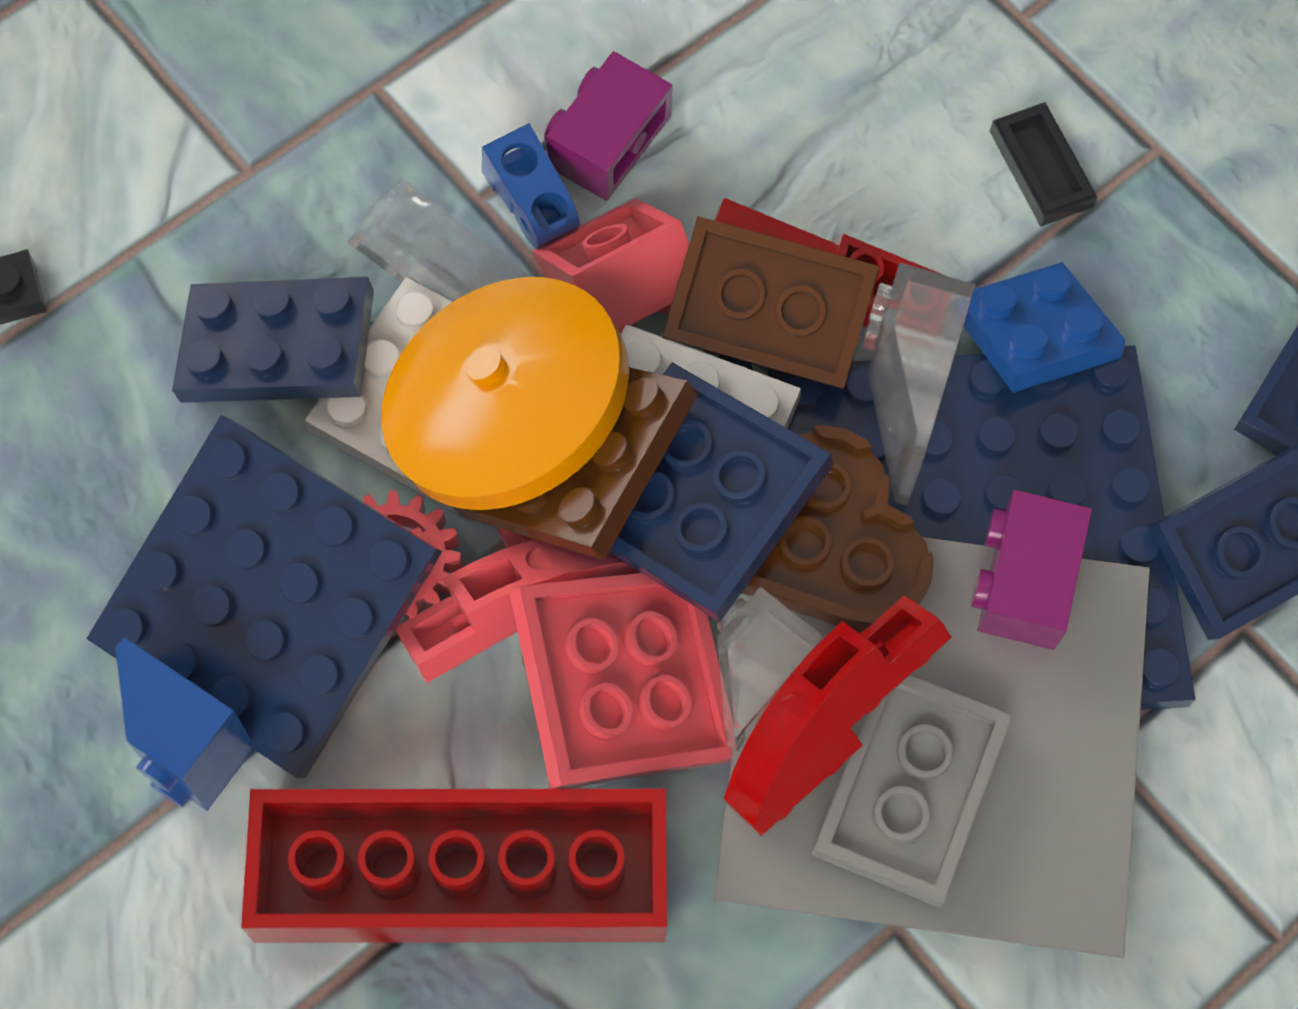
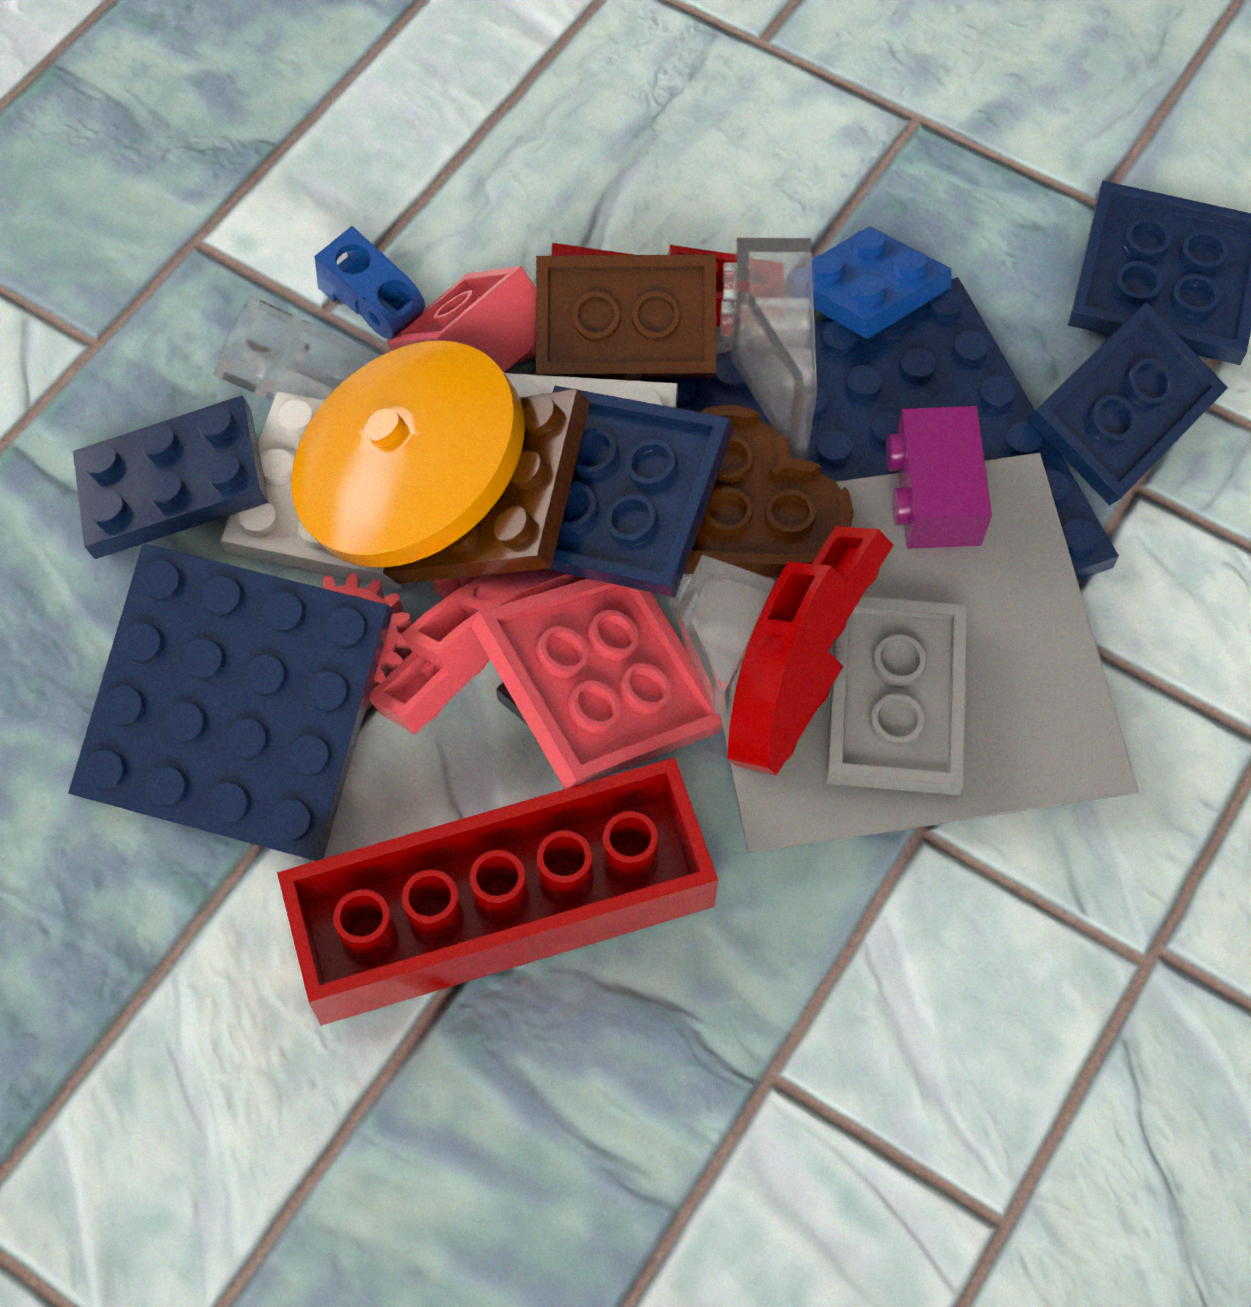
camera: 15 degrees left, 5 degrees down
blue slope [115,637,253,811] -> none
magenta brick [544,51,673,201] -> none
black tile [989,102,1098,227] -> none

